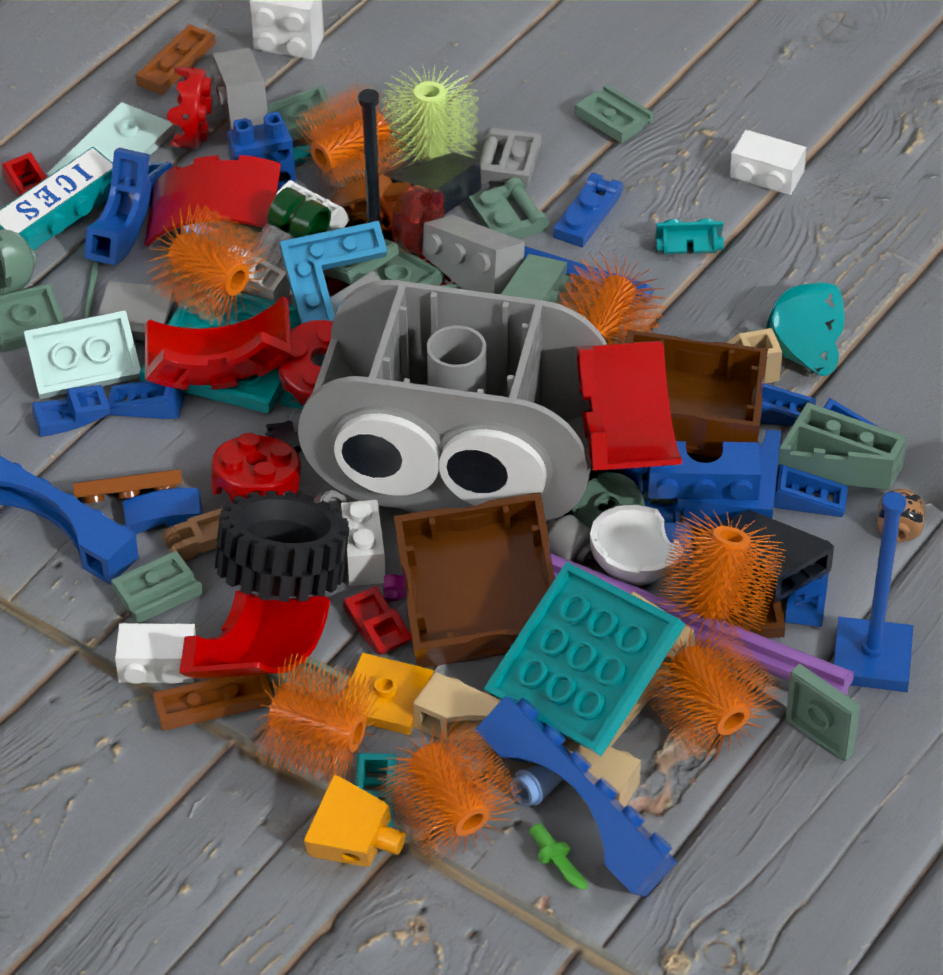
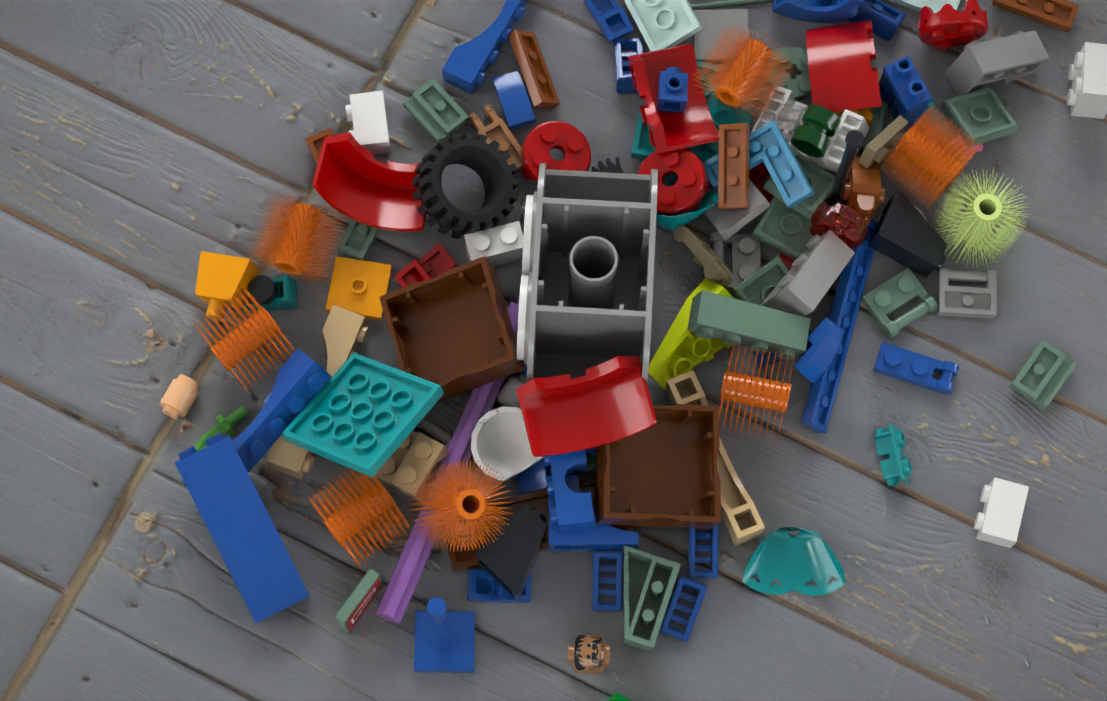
camera: 80 degrees right, 25 degrees up
none -> light nougat brick [160,374,200,419]
none -> blue brick [175,433,310,623]
none -> black tile [247,275,278,305]
none -> blue brick [656,67,688,113]
none -> dark orange plate [718,123,750,211]
none -> blue slope [794,317,844,384]
none -> dark tan plate [859,115,909,169]

